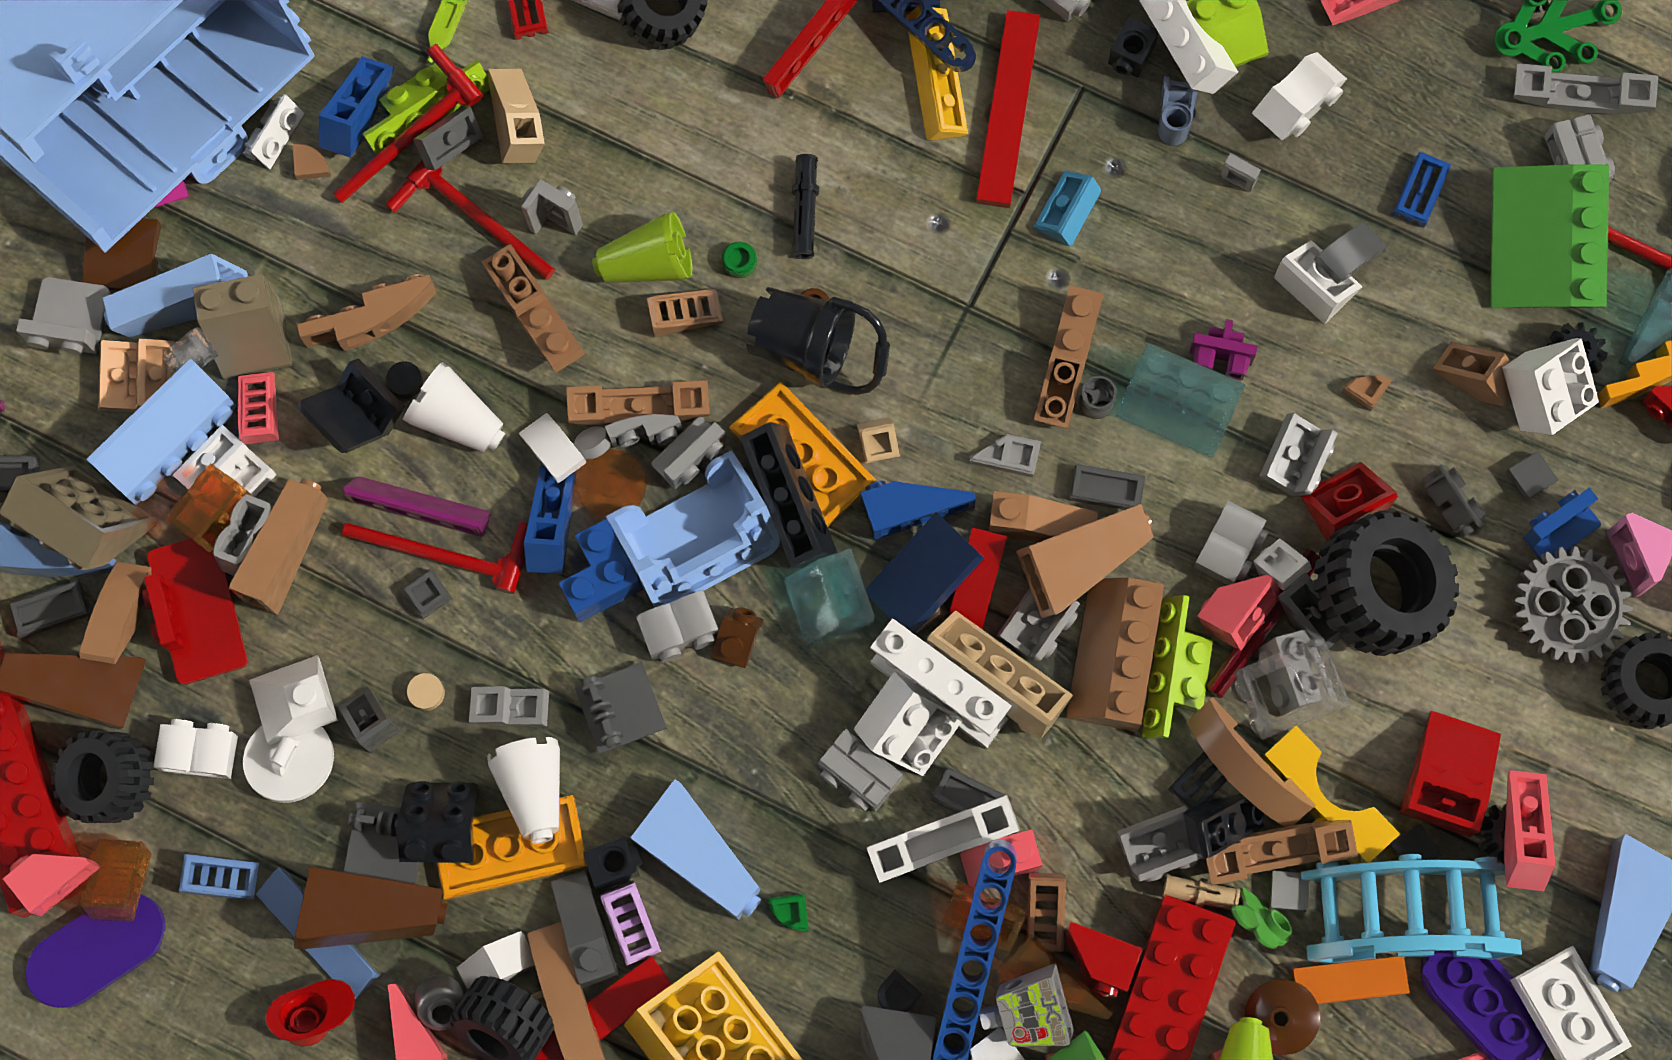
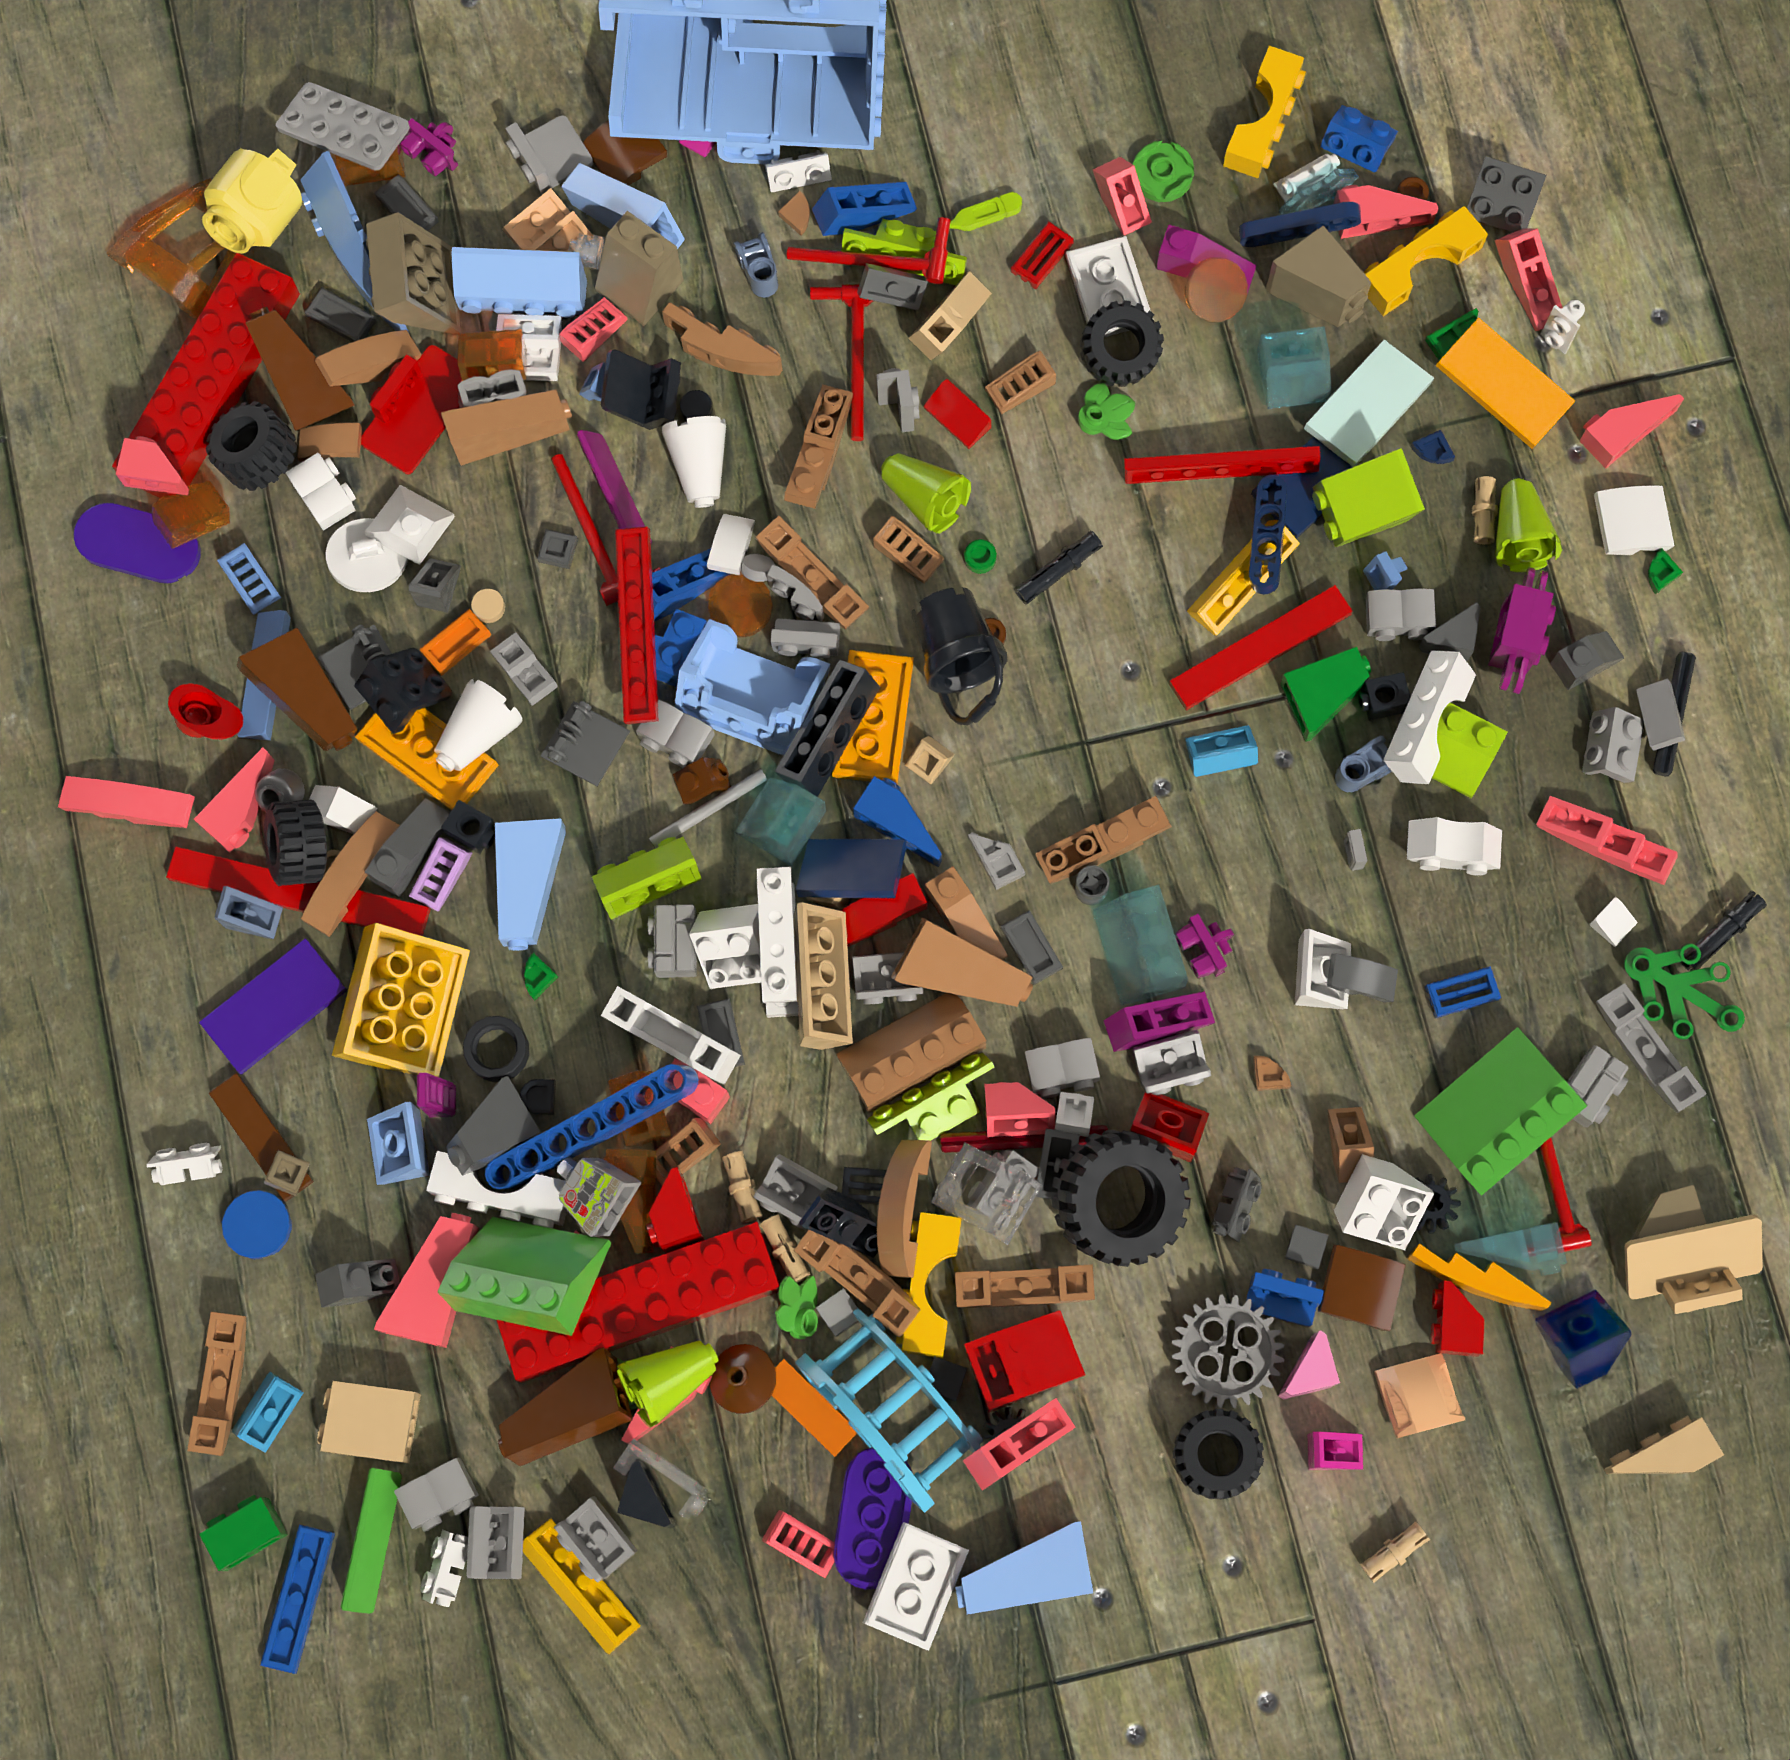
camera: 50 degrees right, 0 degrees up
none -> medium nougat slope [298,423,362,462]
none -> orange tile [419,609,491,676]
none -> black tyre [463,1016,529,1082]
none -> medium blue tile [579,362,606,402]
none -> lime slope [592,837,702,920]
none -> red tile [615,526,659,724]
none -> light grey bar [649,769,767,849]
none -> tan pin [722,1151,762,1223]
none -> sand blue piece [733,232,779,298]
none -> red slope [924,378,992,449]
none -> medium nougat slope [955,1264,1095,1308]
none -> medium nougat slope [985,350,1056,415]
none -> bright green plate [1078,383,1135,440]
none -> magenta slope [1103,991,1216,1052]
none -> green slope [1280,647,1371,742]
none -> reddish brown slope [1318,1245,1406,1331]
none -> white slope [1590,896,1638,947]

